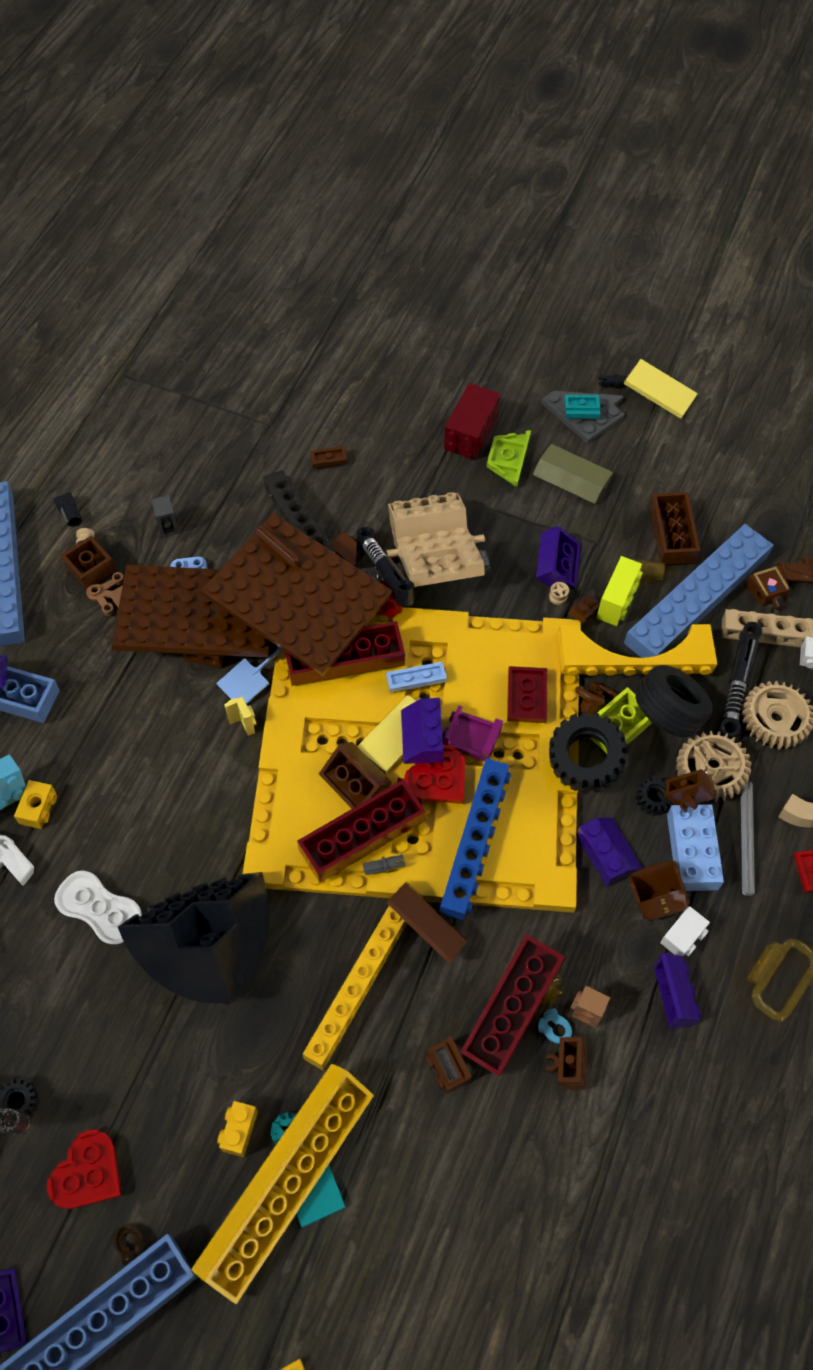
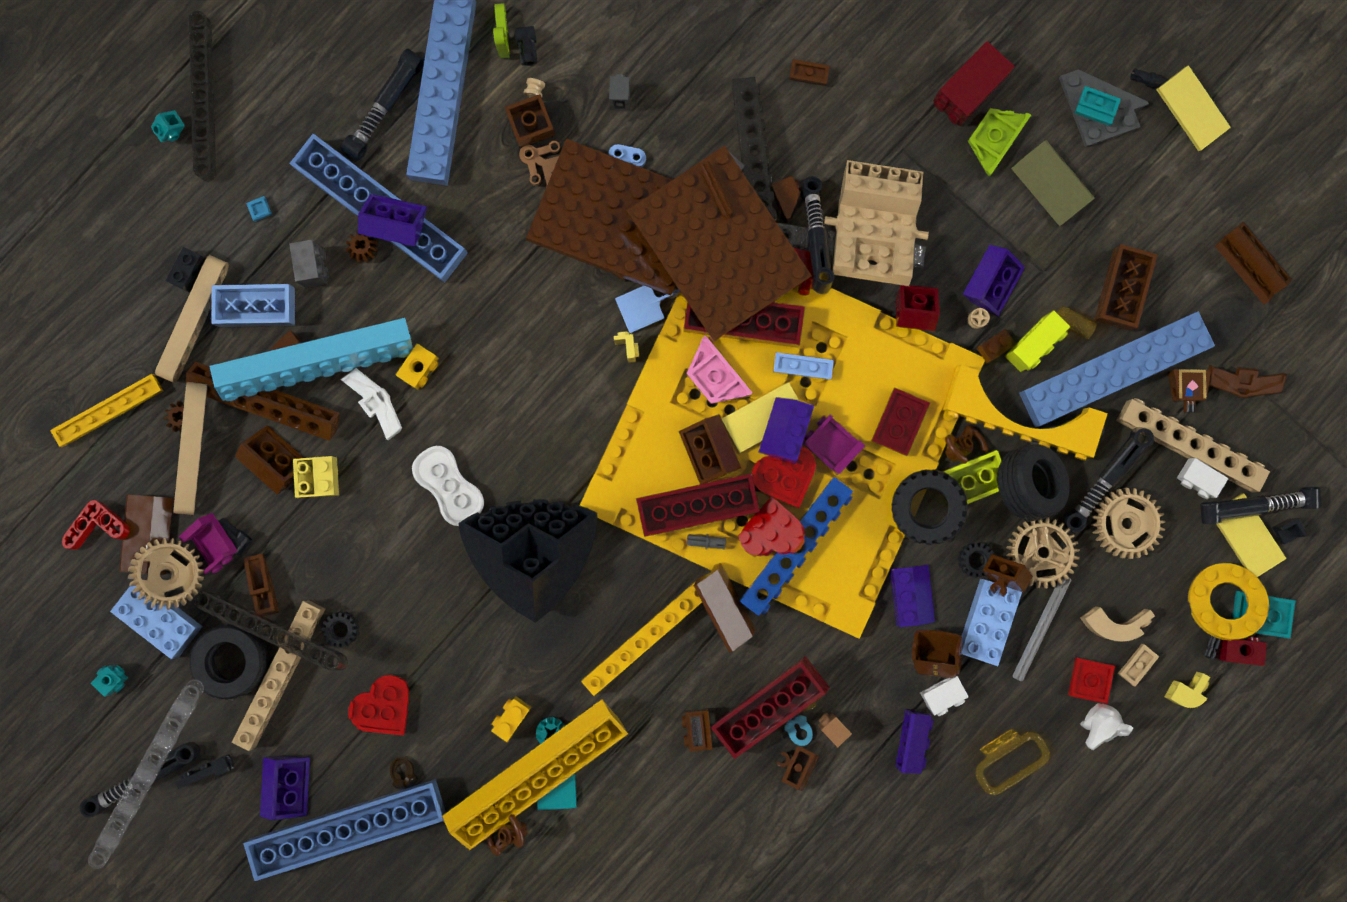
camera: 20 degrees right, 25 degrees up
none -> reddish brown piece [486,814,527,856]
none -> lime beam [493,3,510,58]
none -> bright pink wing [687,335,752,404]
none -> red plate [739,496,805,557]
none -> dark red brick [896,285,940,331]
none -> reddish brown slope [1215,222,1292,304]

